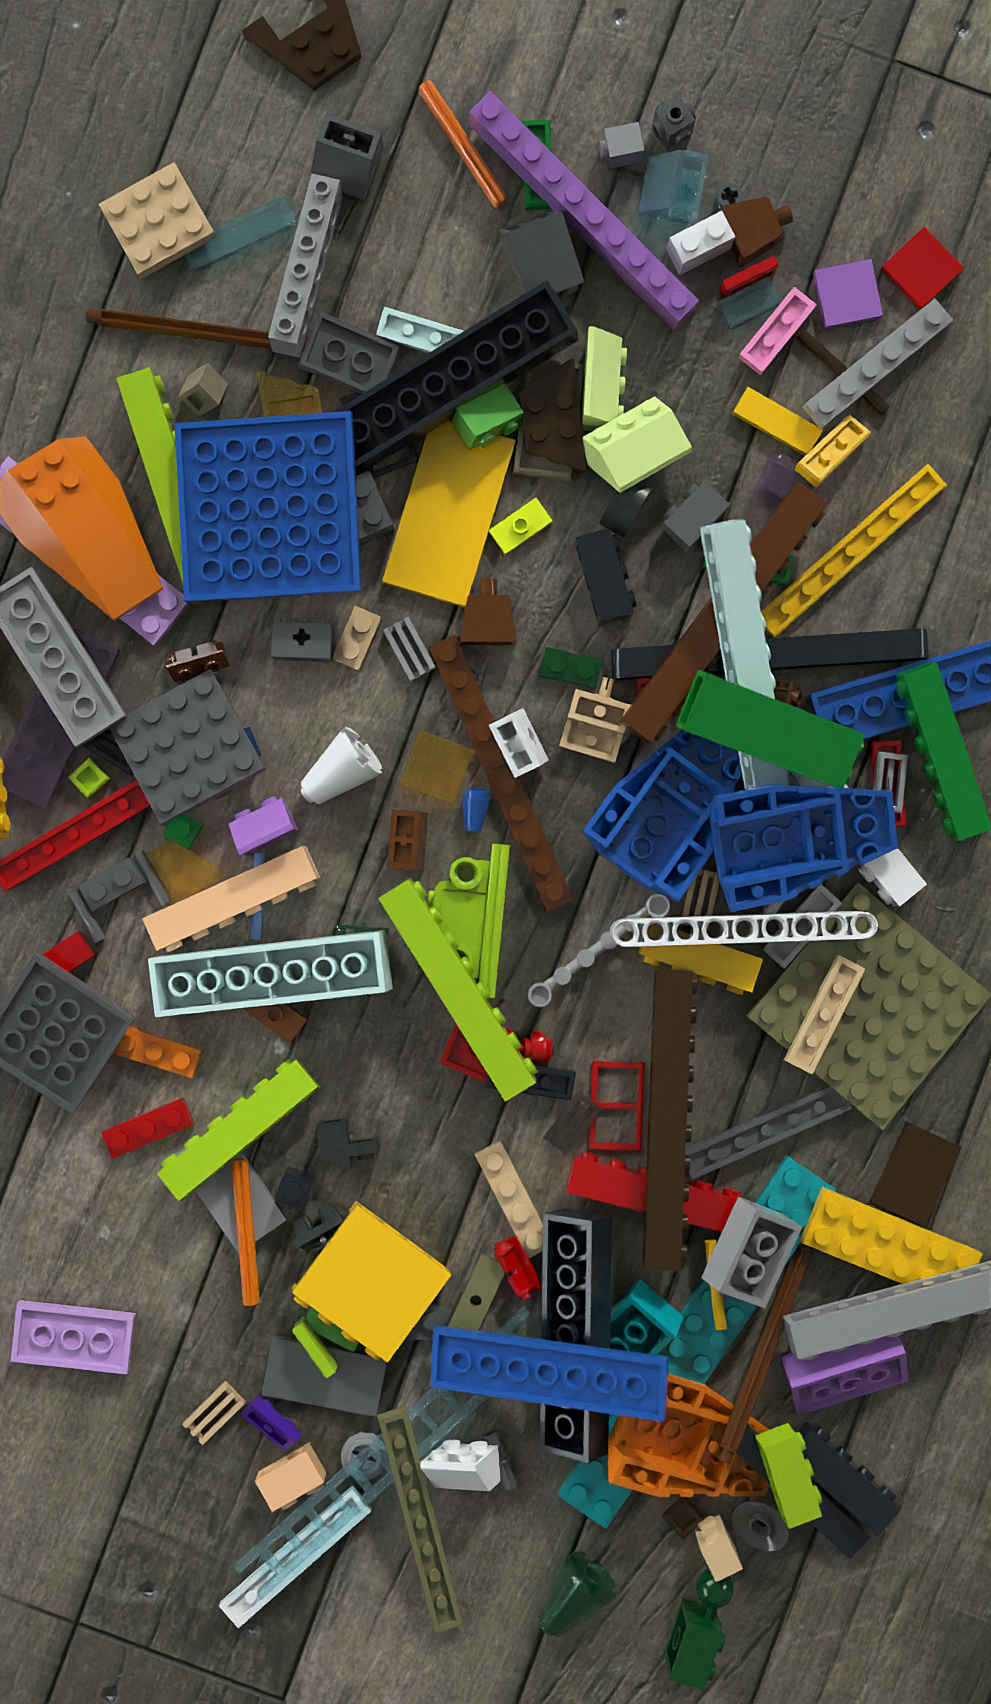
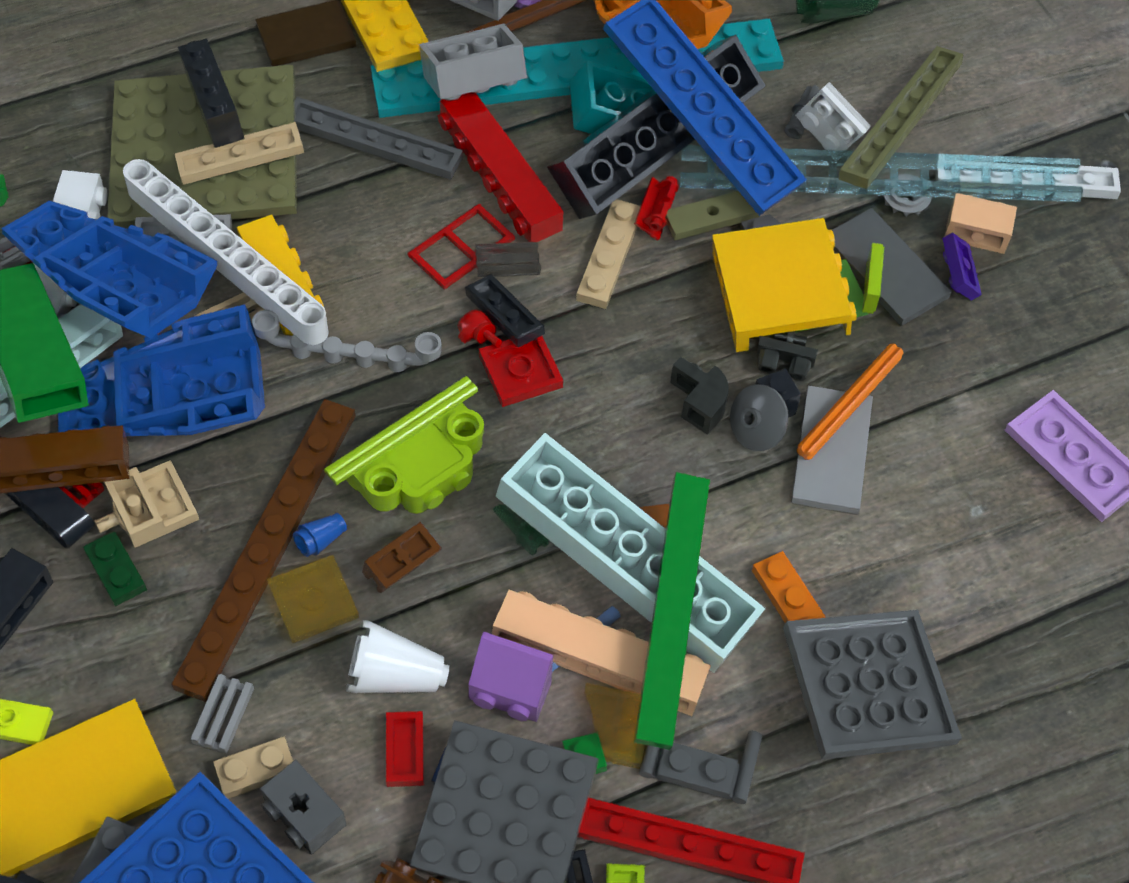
camera: 135 degrees left, 30 degrees down
red tile [42,931,95,973] -> none
red plate [101,1097,195,1159] -> none
lime brick [157,1059,321,1201] -> none
tan tile [182,1380,246,1445] -> none
lime brick [378,878,538,1102] -> none
reddish brown torso [461,578,516,646] -> none
white brick [489,708,549,778] -> none
dark brown brick [642,968,698,1271] -> none
yellow bar [704,1239,727,1330] -> none
none -> black brick [178,38,245,148]
none -> red tile [386,711,424,787]
none -> green tile [634,472,710,750]
none -> dark grey dish [730,384,788,451]

